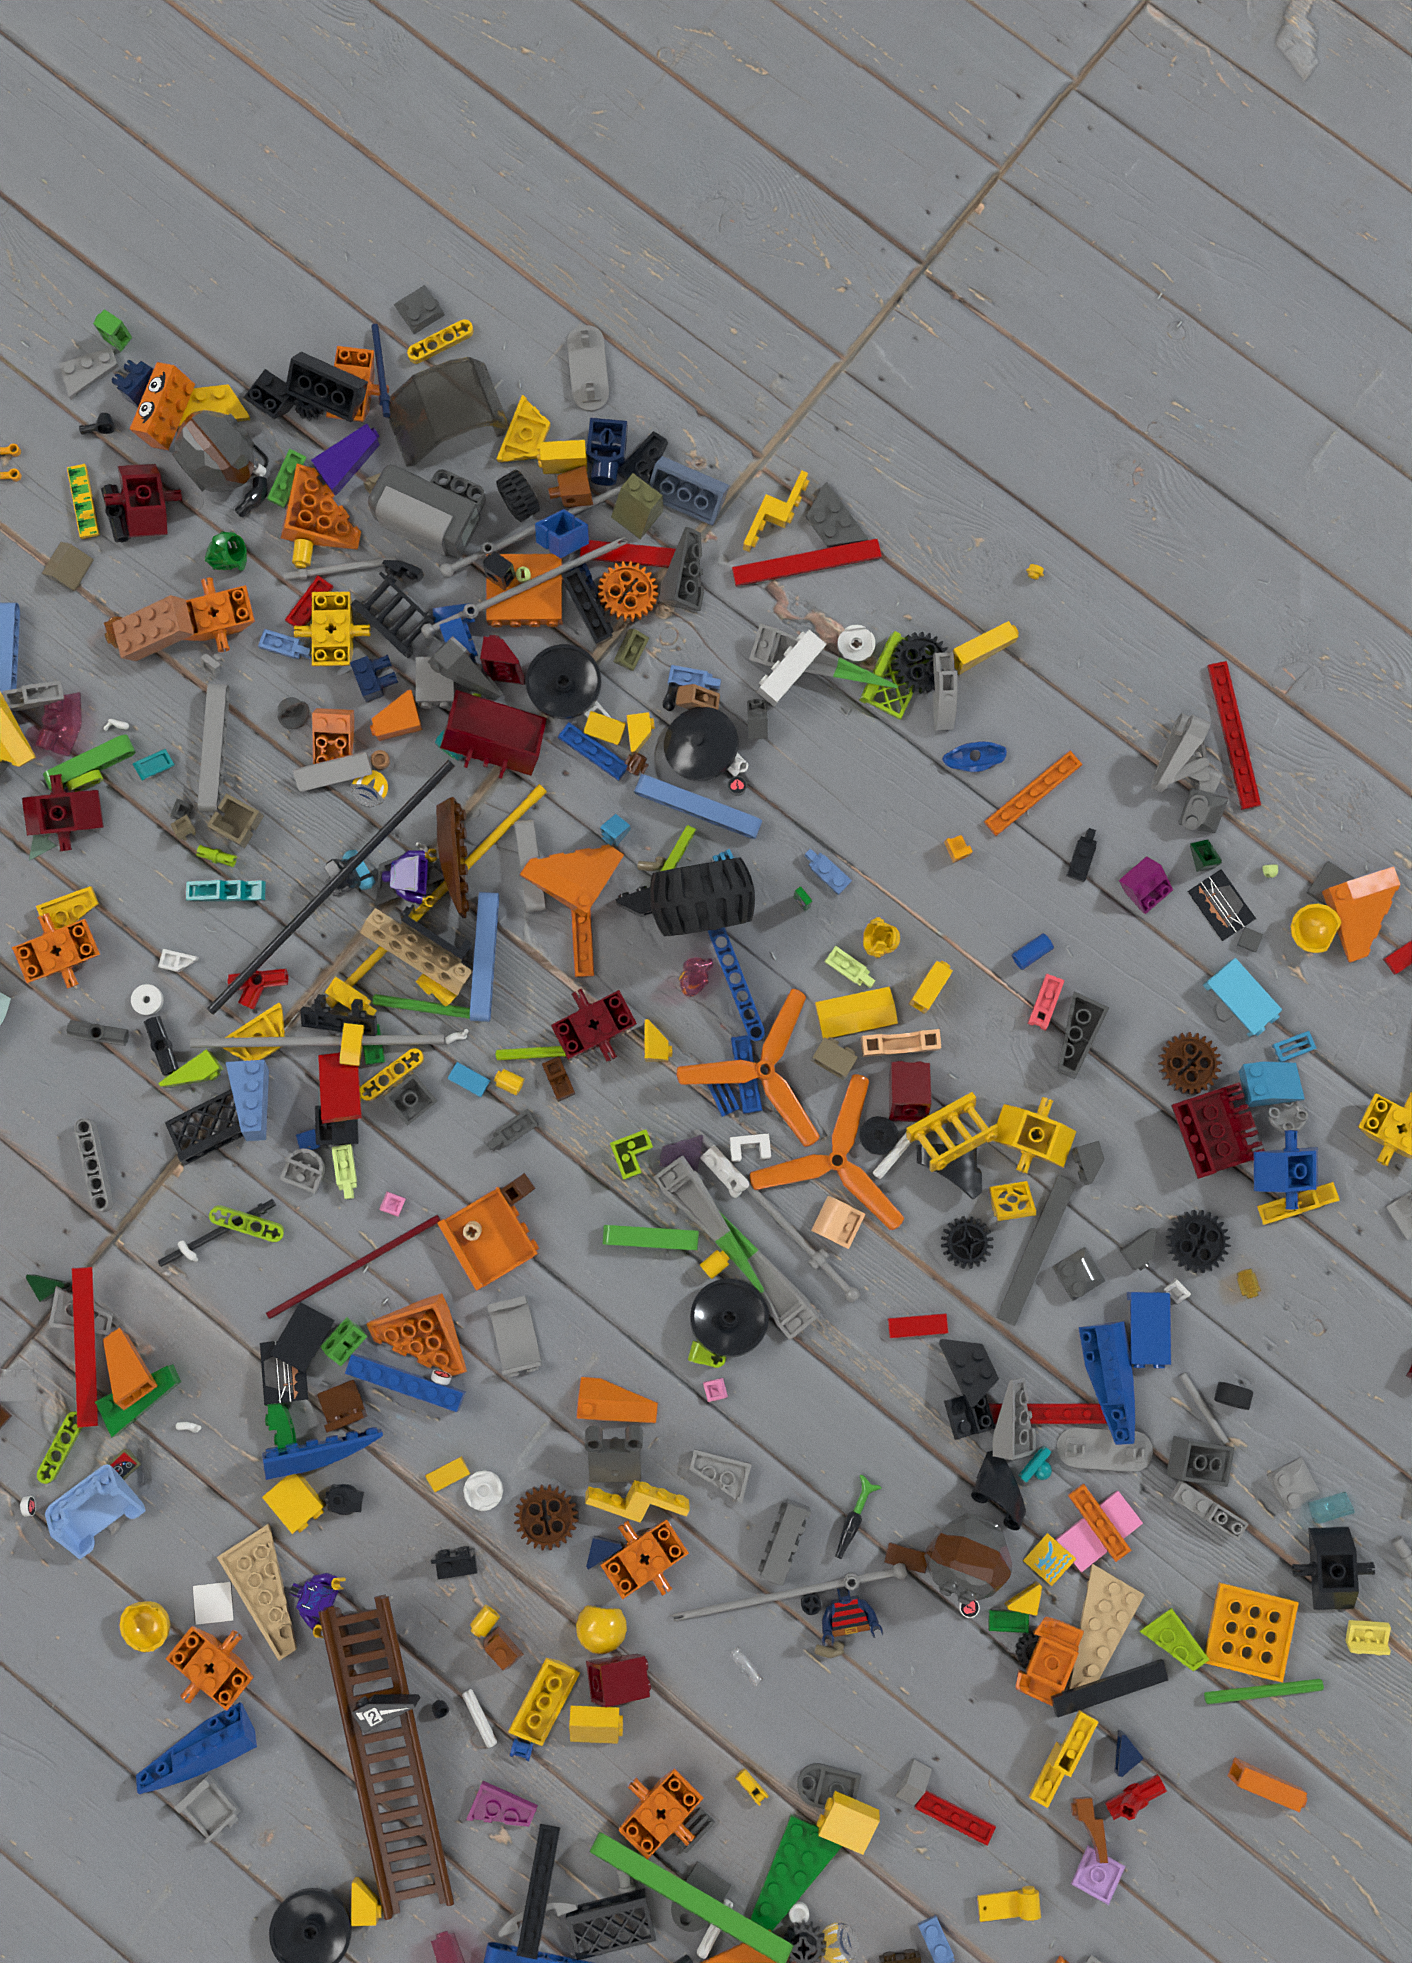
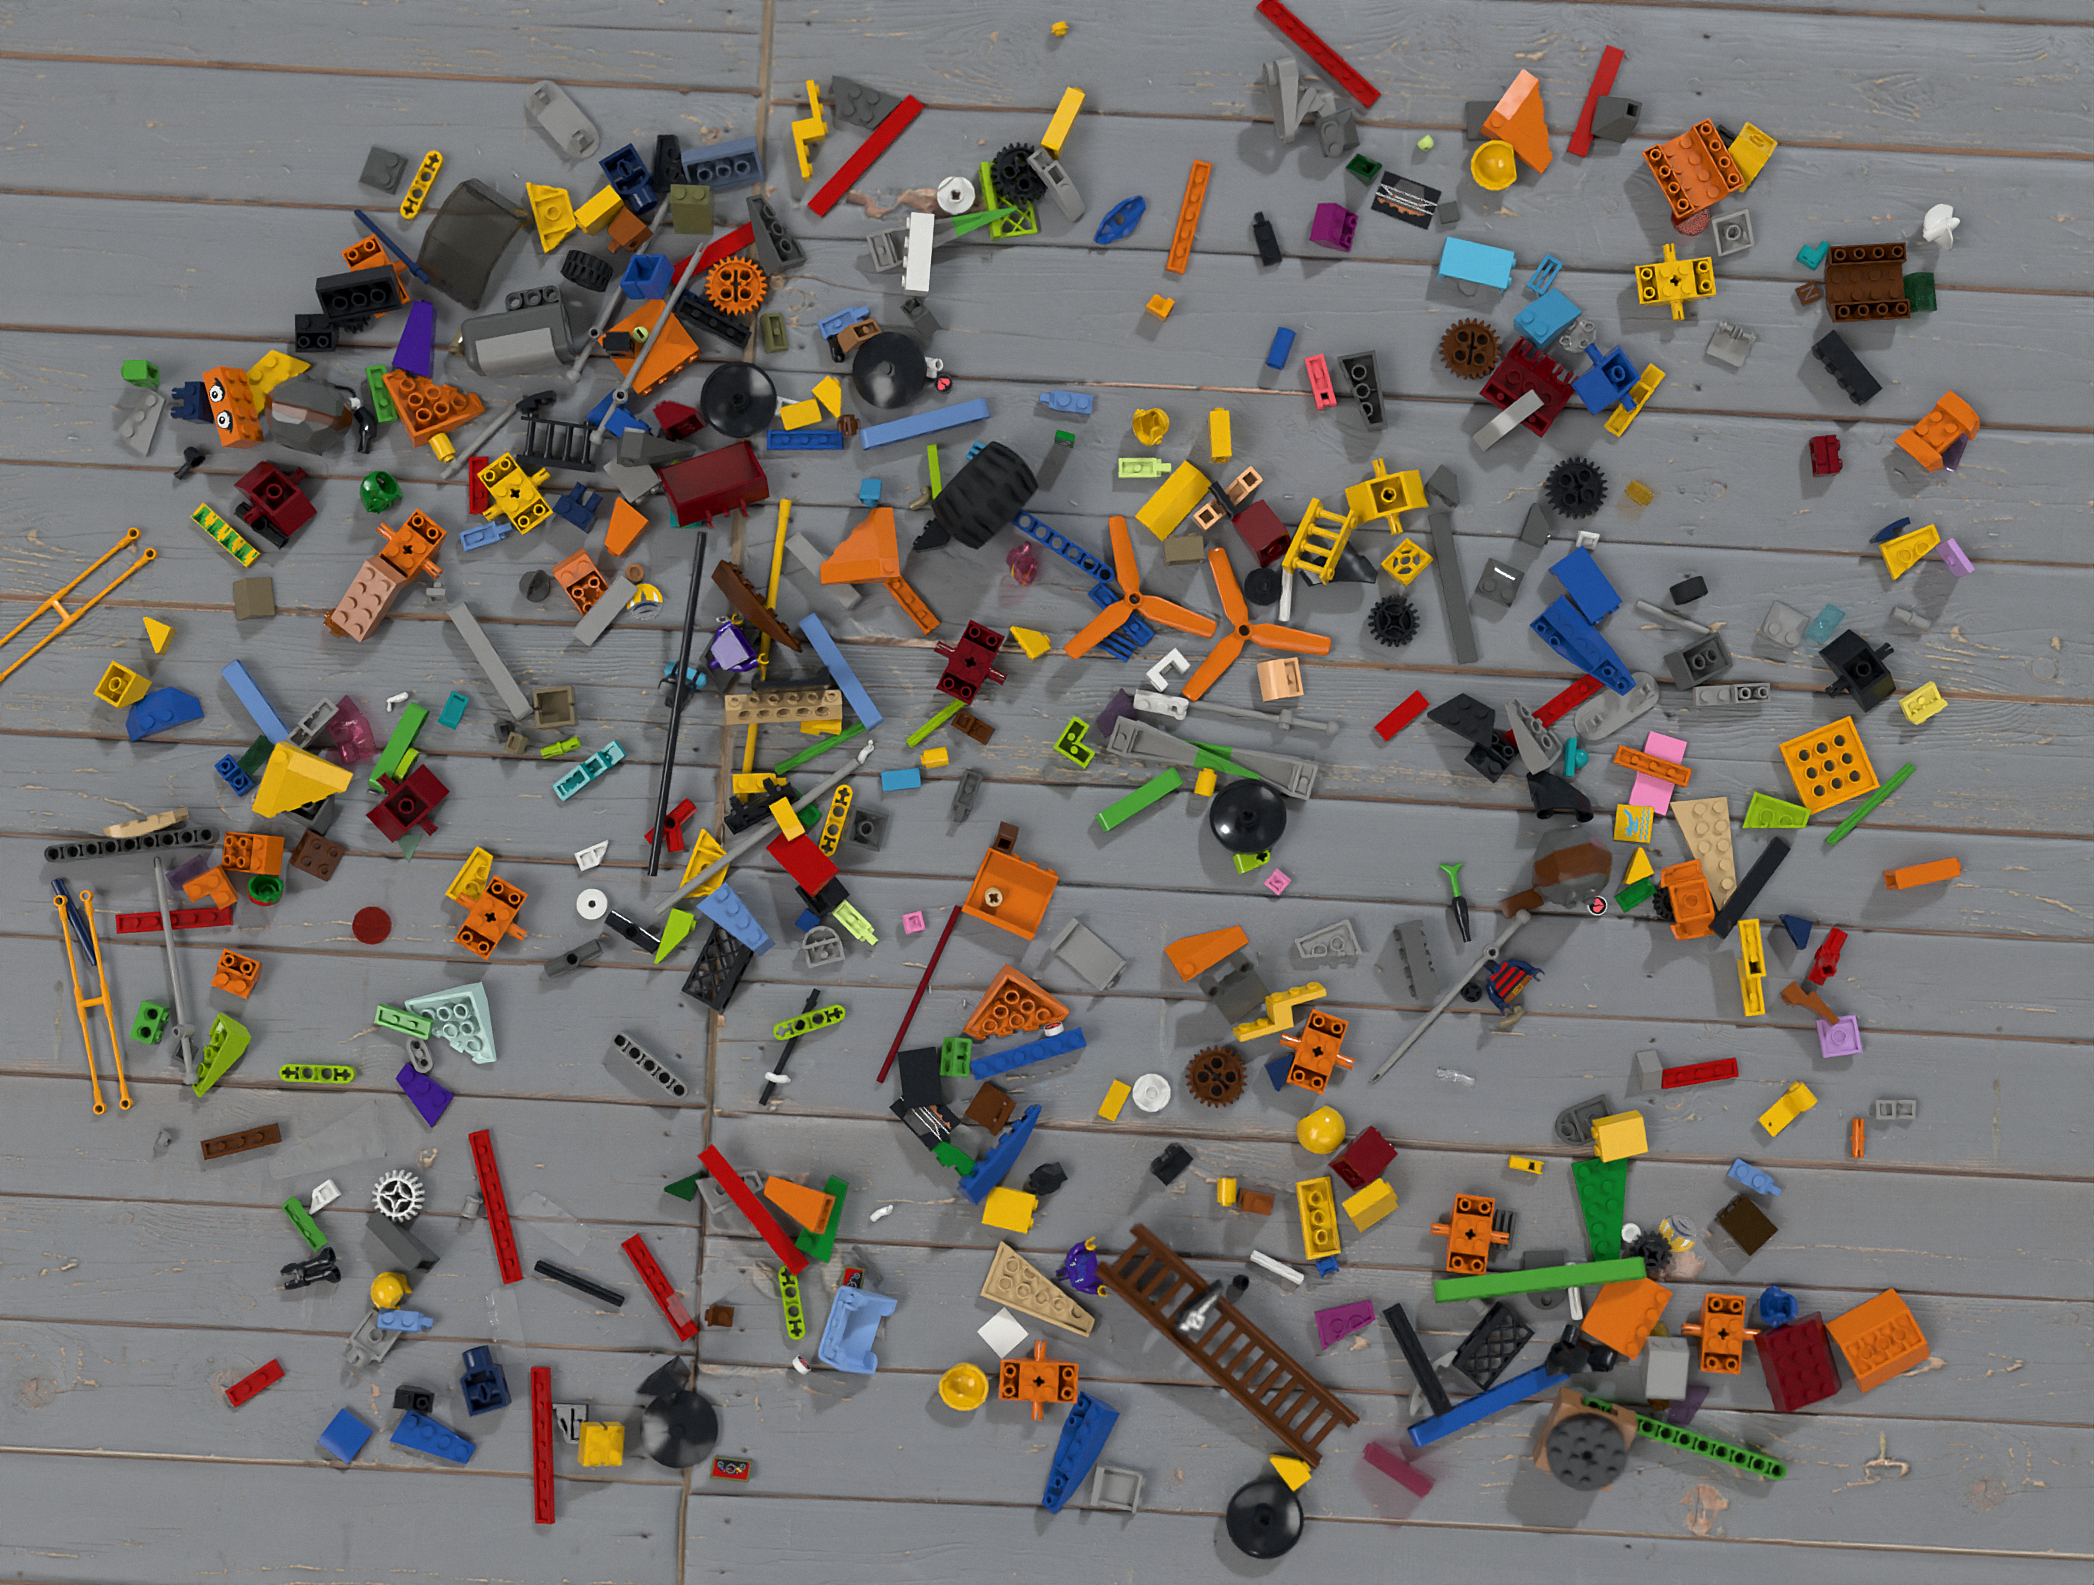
camera: 30 degrees left, 5 degrees up
none -> black pin [1208,481,1240,519]
none -> light grey slope [1472,389,1544,452]

